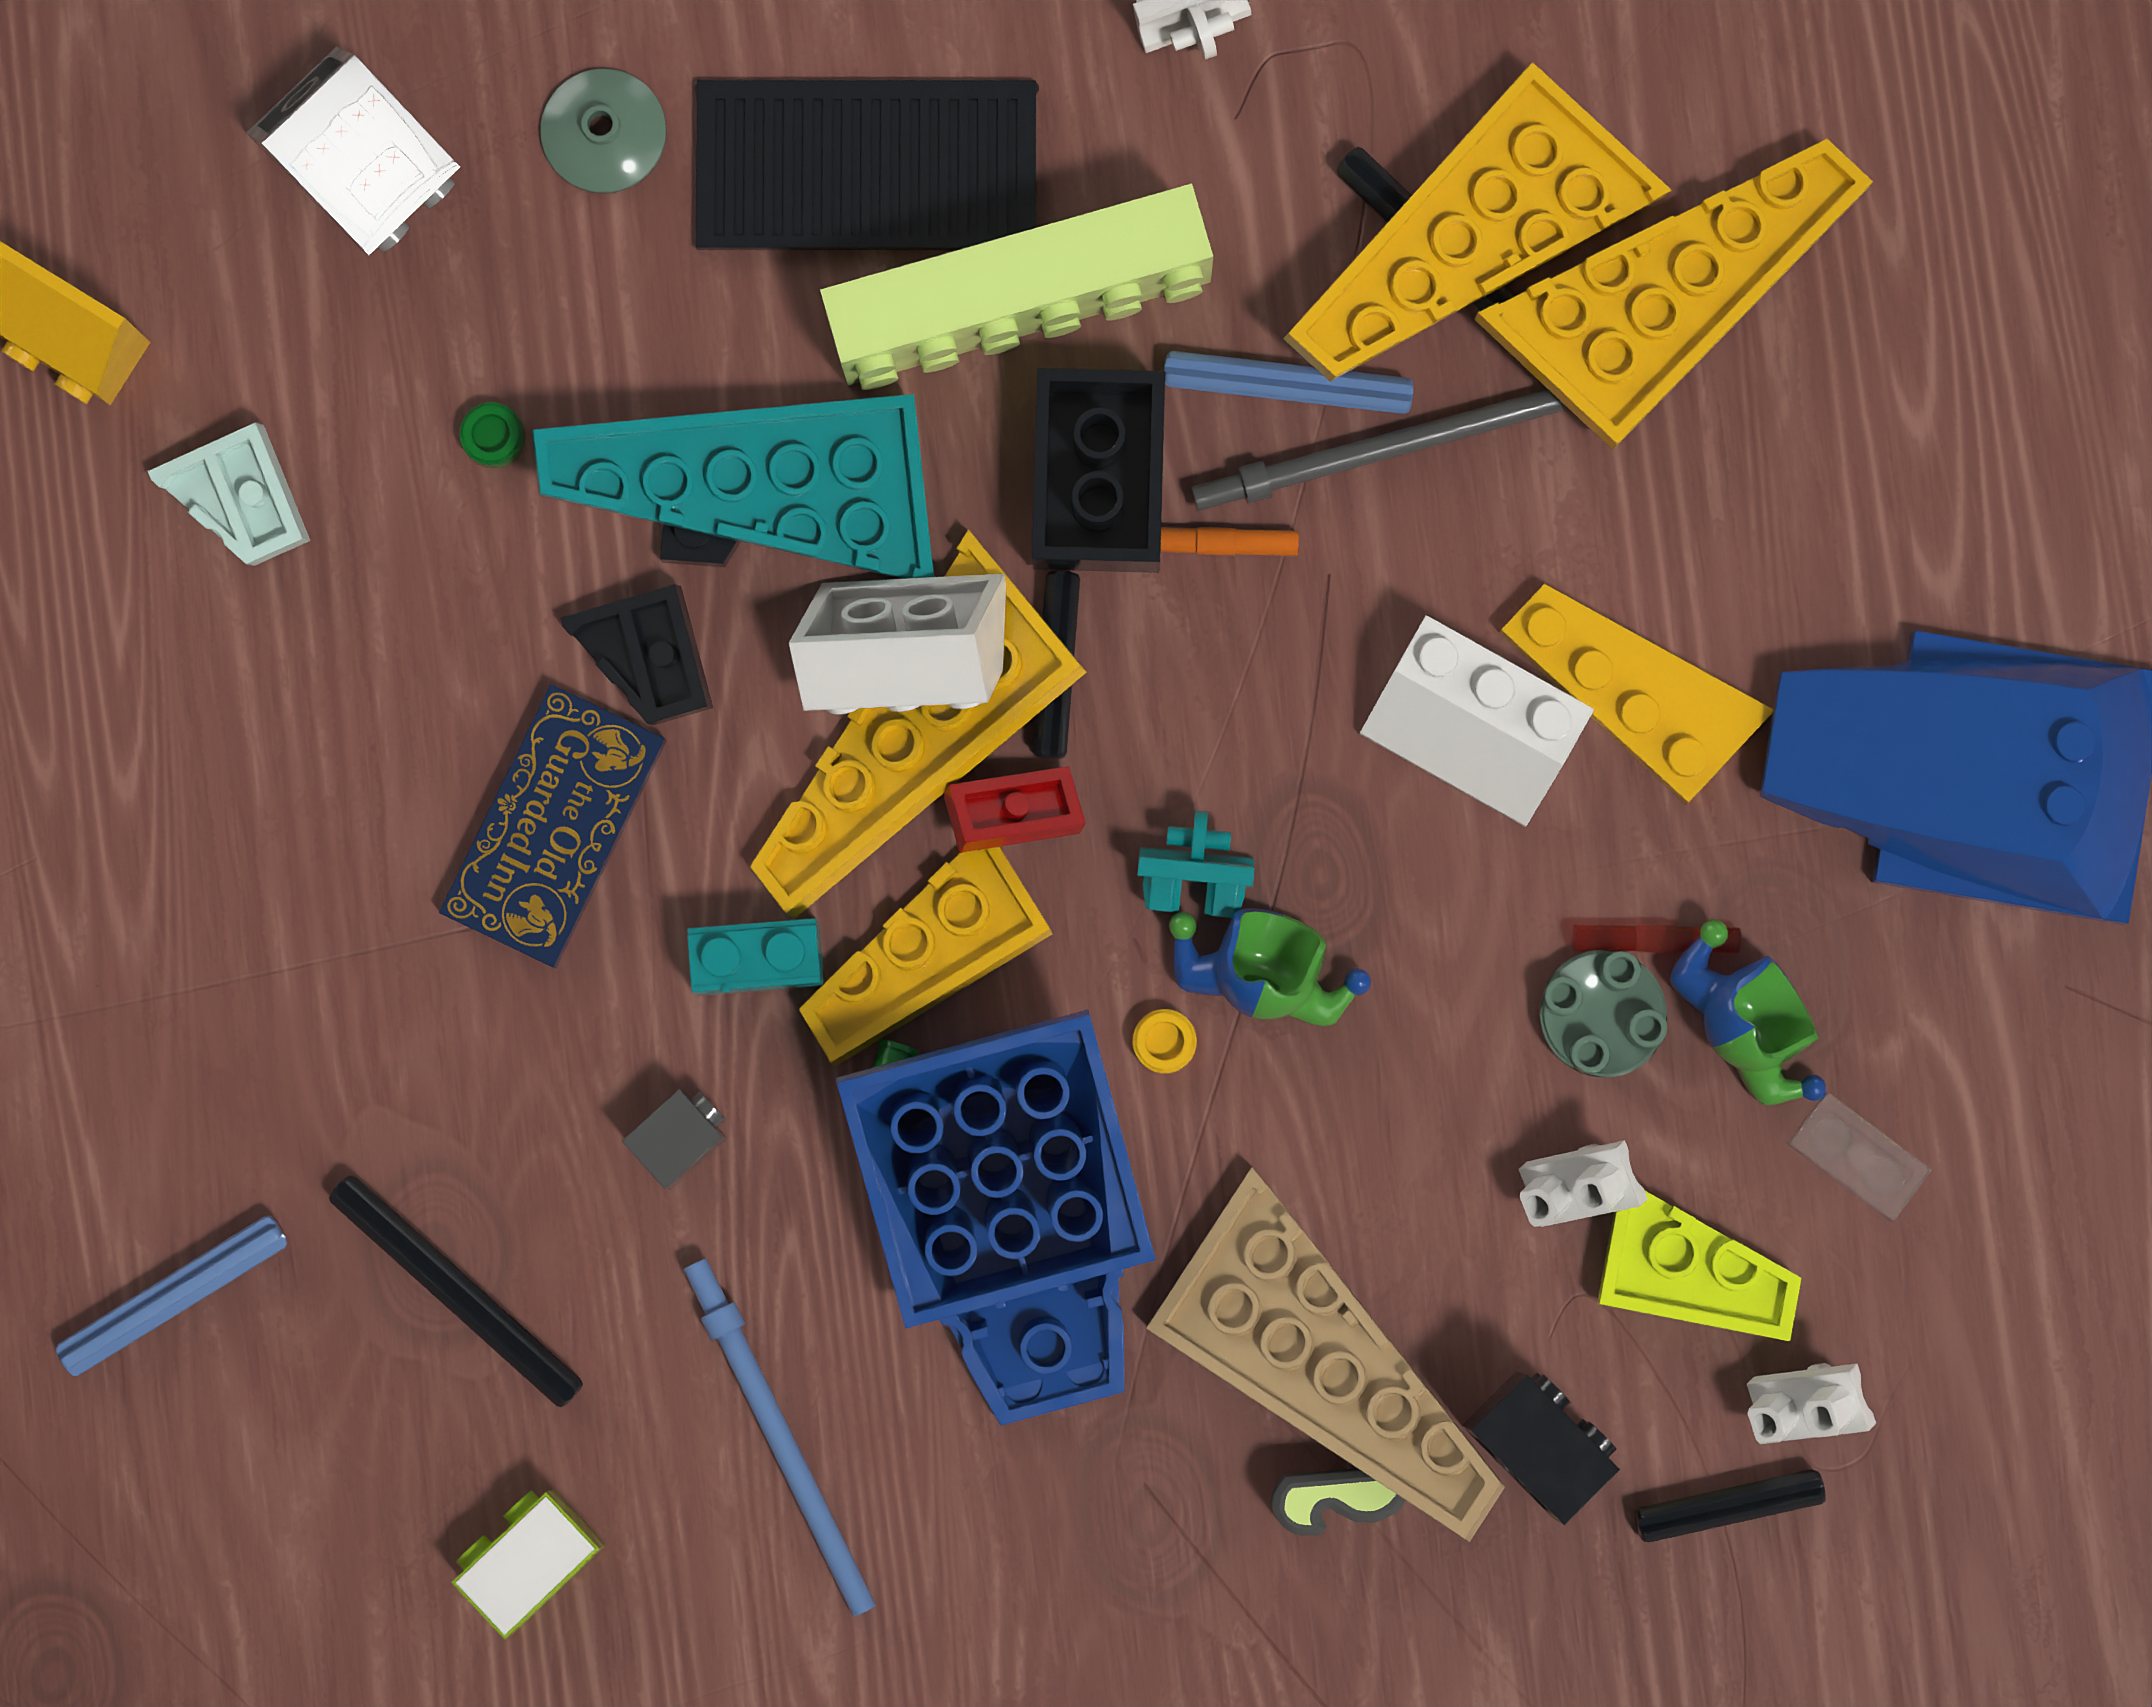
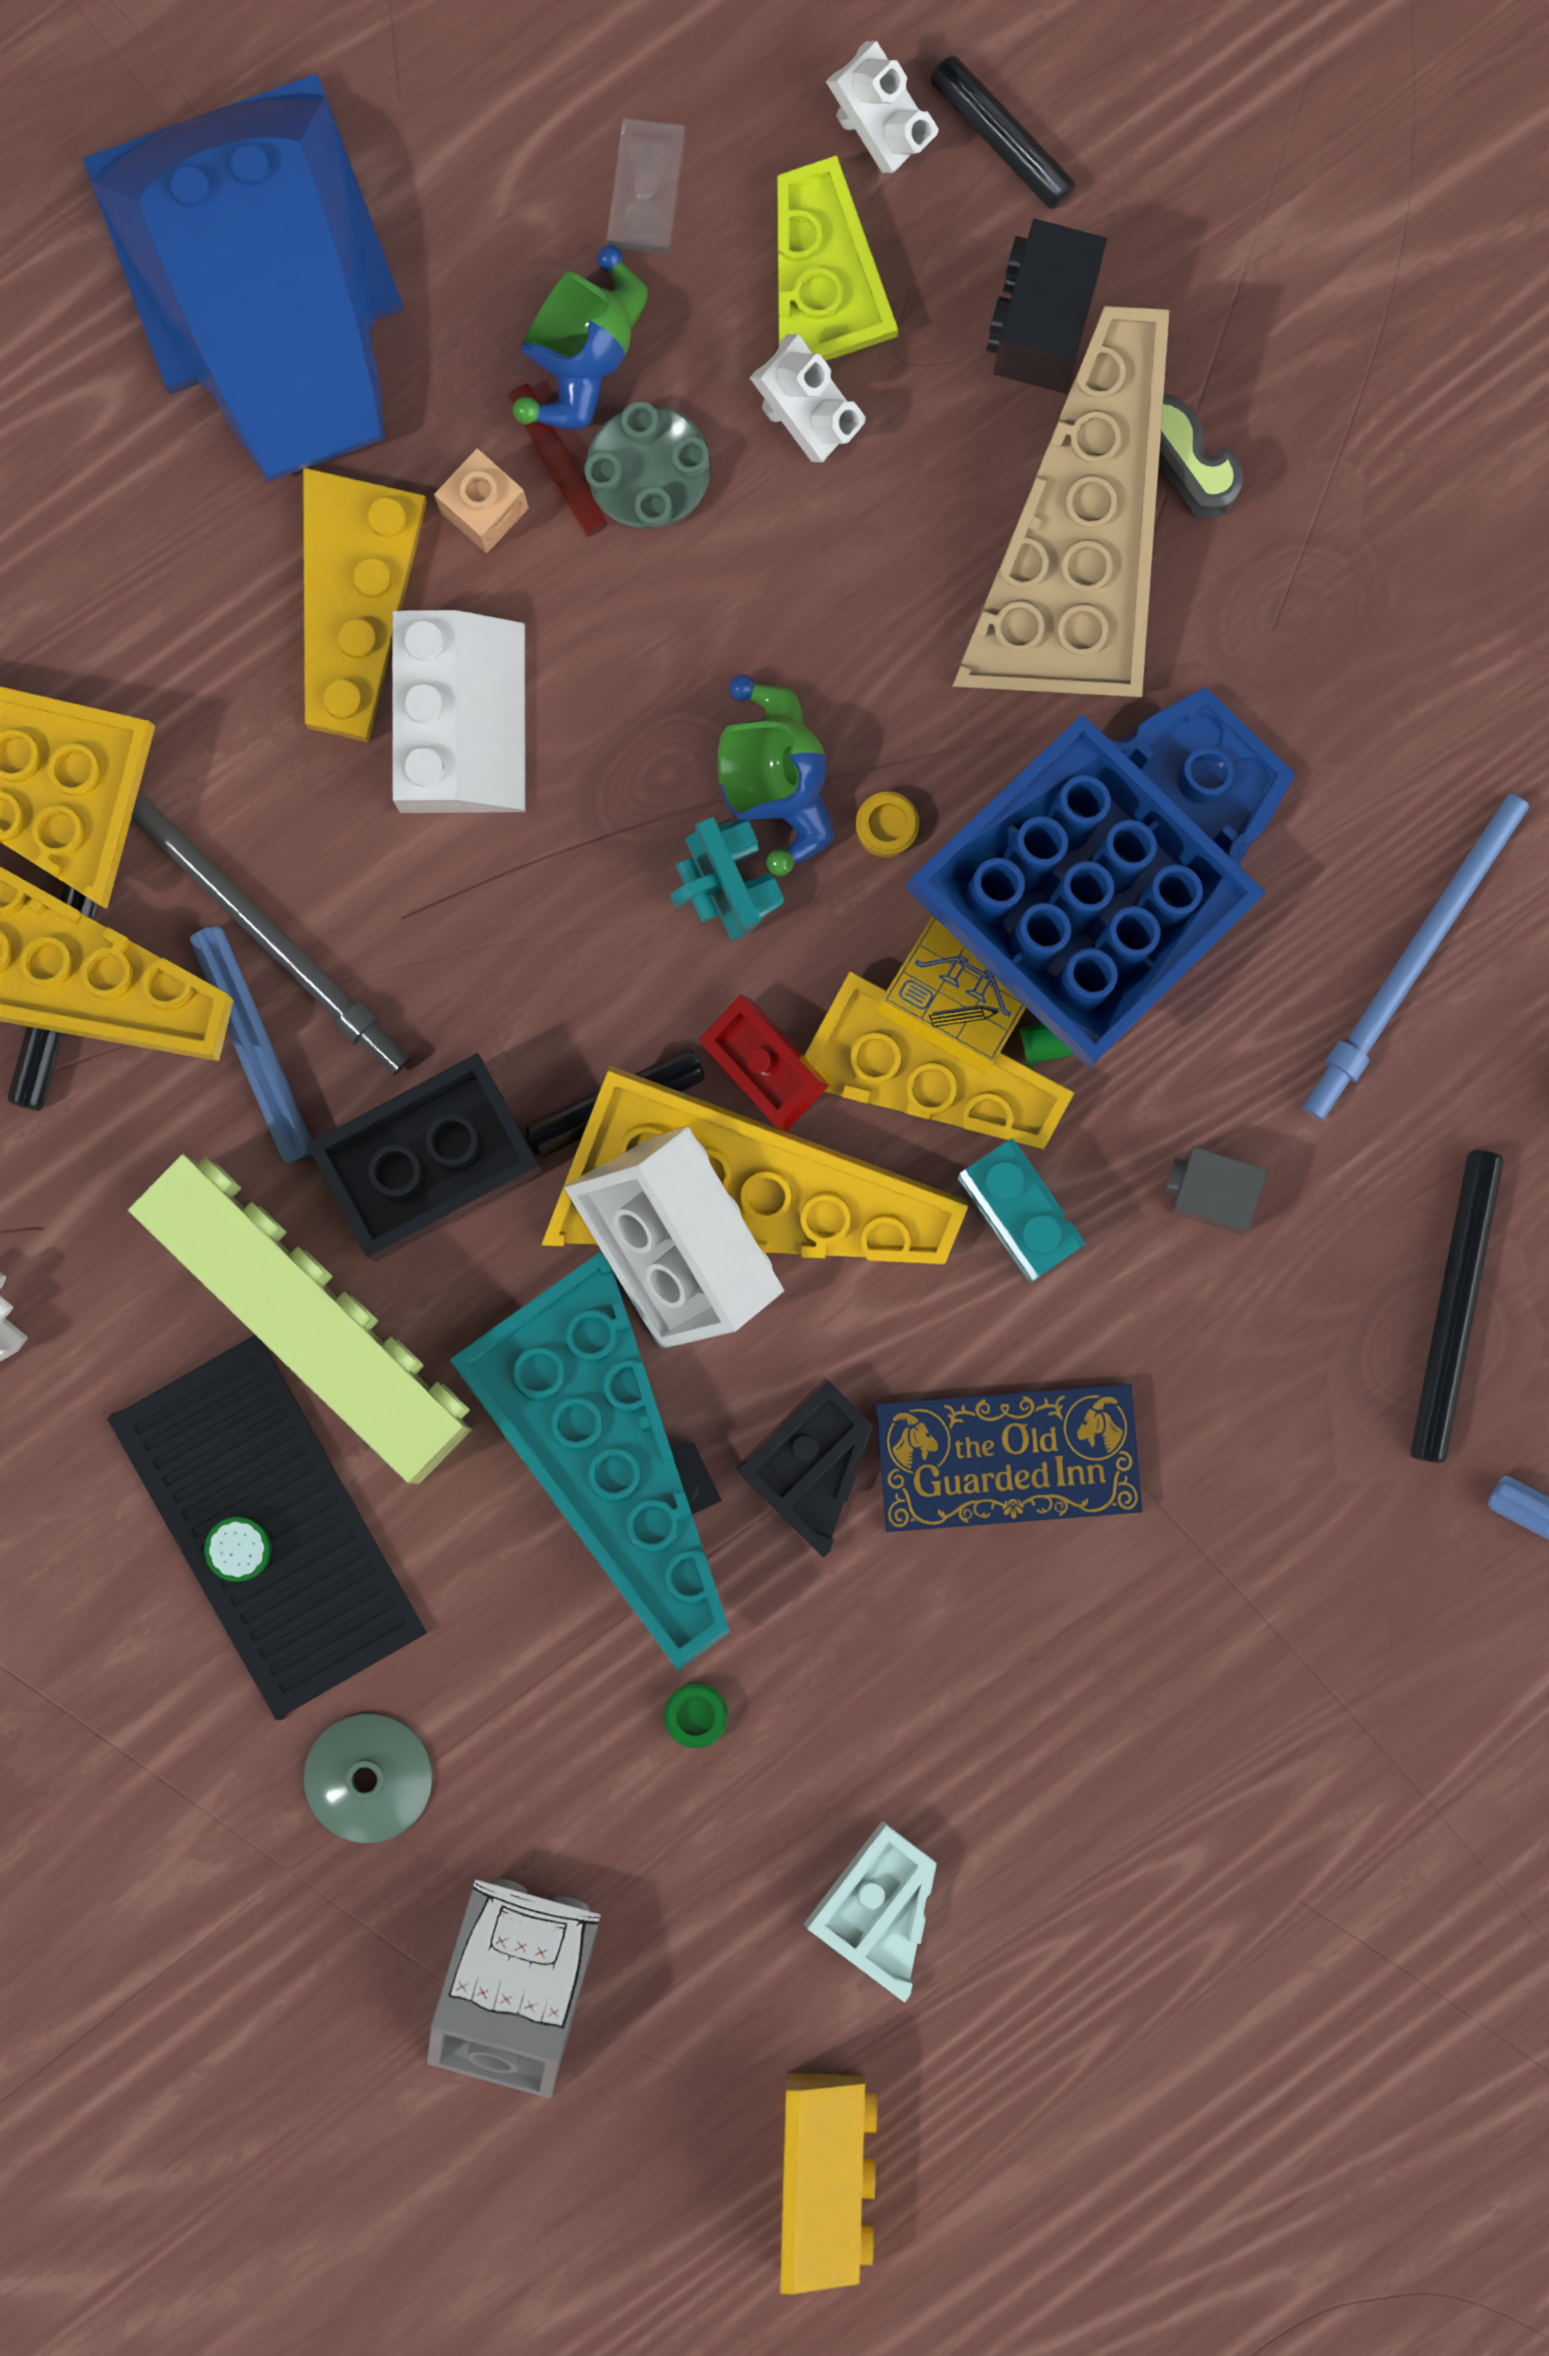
camera: 120 degrees left, 0 degrees up
orange piece [1161,527,1299,556] -> none
none -> light aqua tile [204,1517,272,1582]
none -> light nougat brick [434,448,529,554]
none -> yellow tile [875,916,1026,1075]

